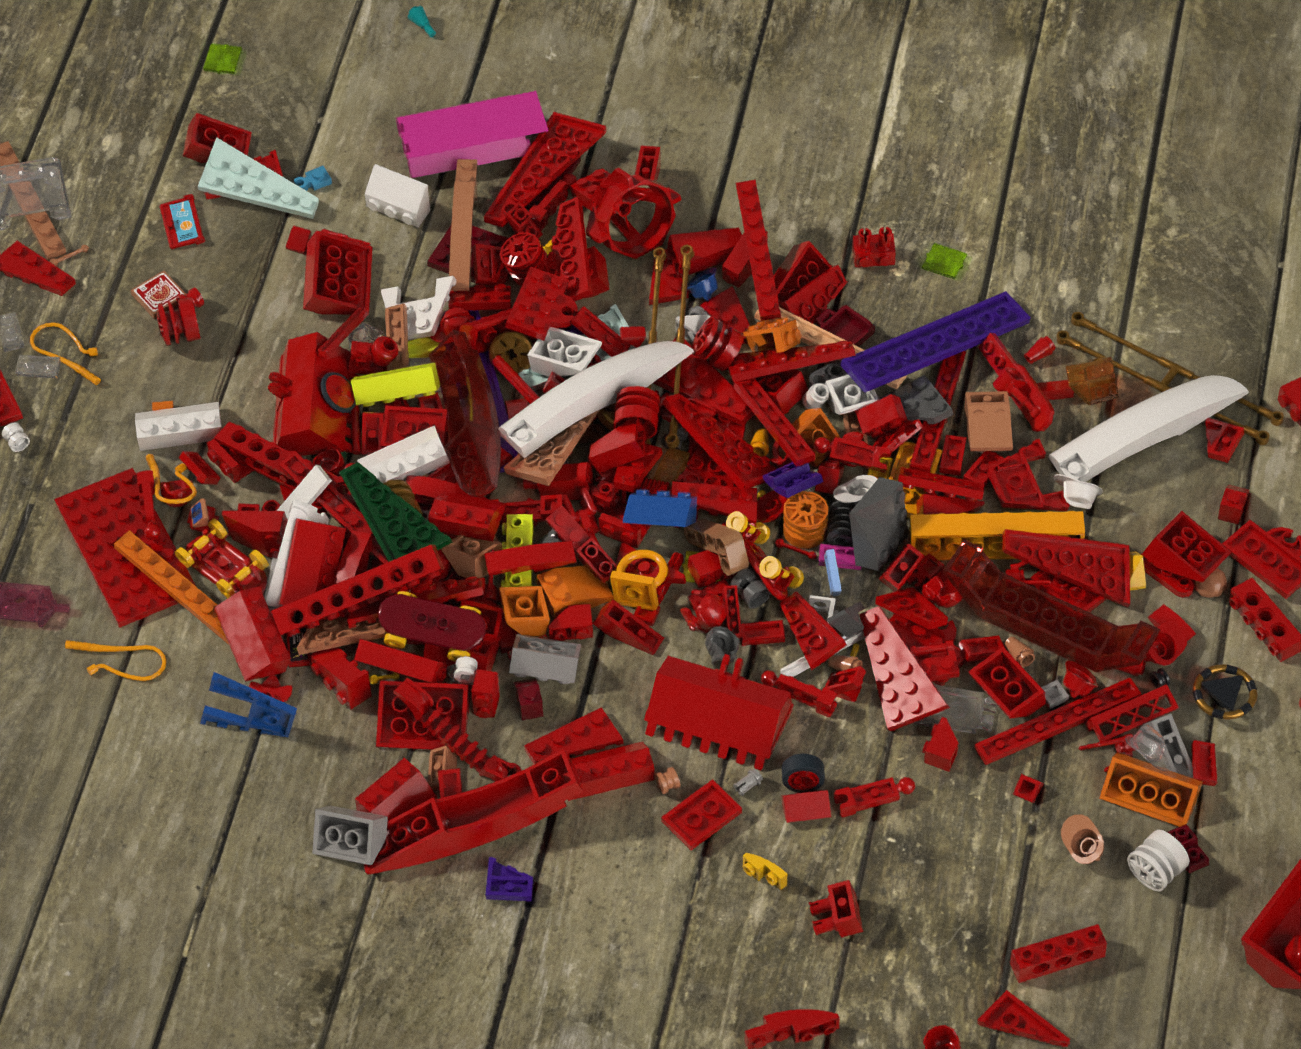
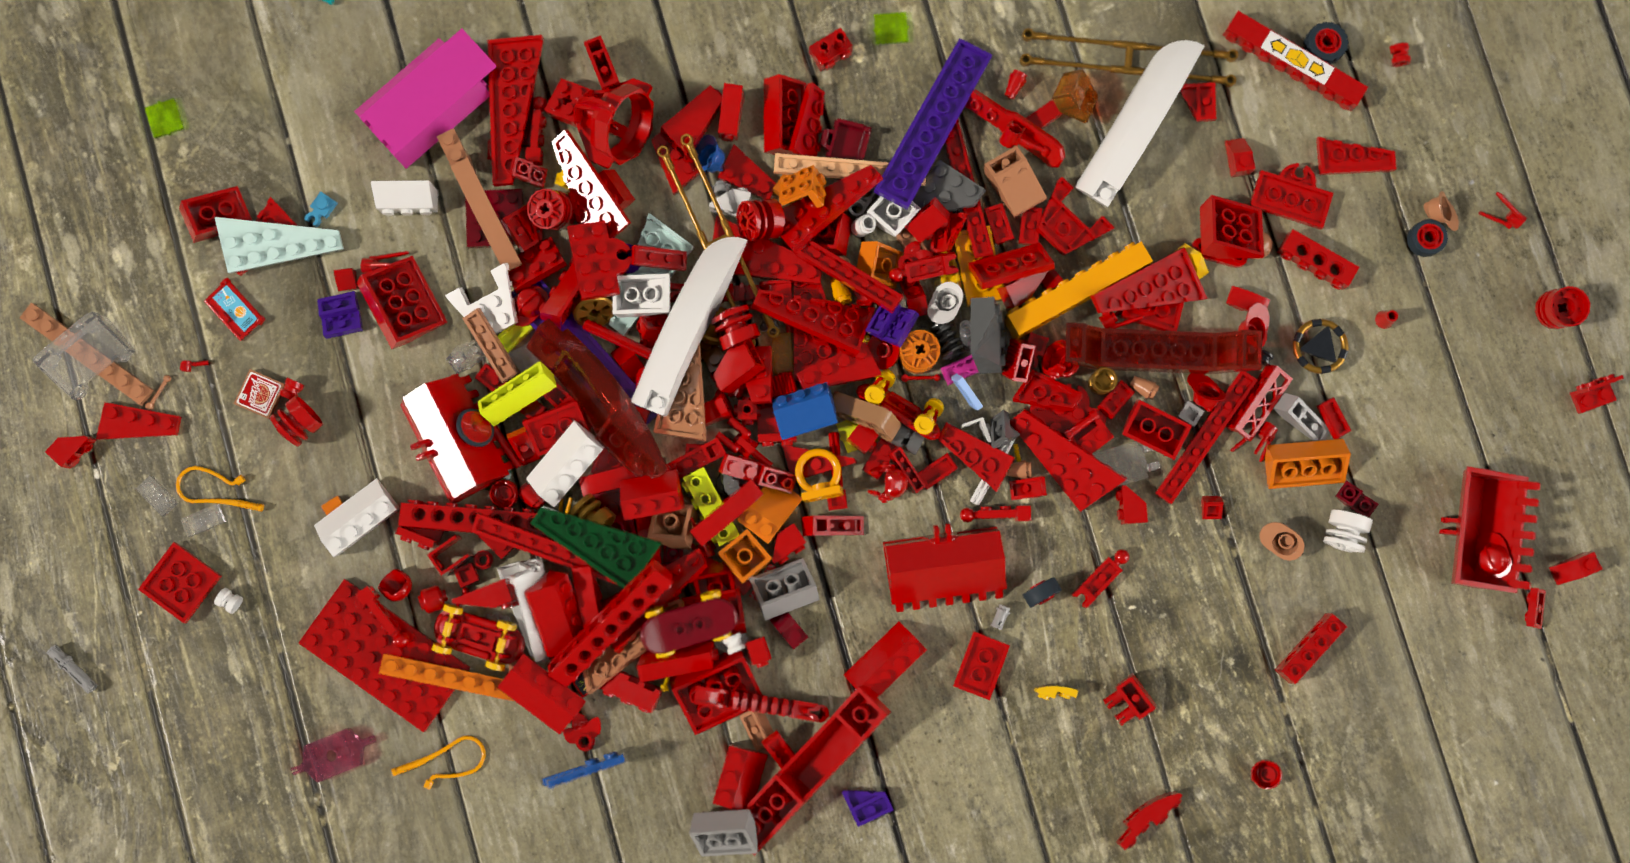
camera: 30 degrees left, 30 degrees up
light orange piece [146,454,197,504] -> none
red plate [179,451,221,485] -> none
nougat slope [191,498,209,528] -> none
white tile [277,465,332,519] -> none
red axle [318,306,369,359] -> none
red brick [348,341,373,374] -> none
red head [370,336,399,367] -> none
red wing [524,707,624,764] -> none
red slope [619,326,646,348] -> none
nougat wheel [655,767,680,794] -> none
dark grey hair [705,626,739,669] -> none
red plate [736,179,781,321] -> none
red brick [781,790,831,823] -> none
red wing [977,990,1070,1048] -> none
white piece [1053,474,1103,509] -> none
clear piece [1125,724,1170,771] -> none
none -> red hand [180,360,209,372]
none -> dark purple slope [317,291,363,339]
none -> red piece [427,535,474,576]
none -> pearl gold wheel [1088,367,1118,396]

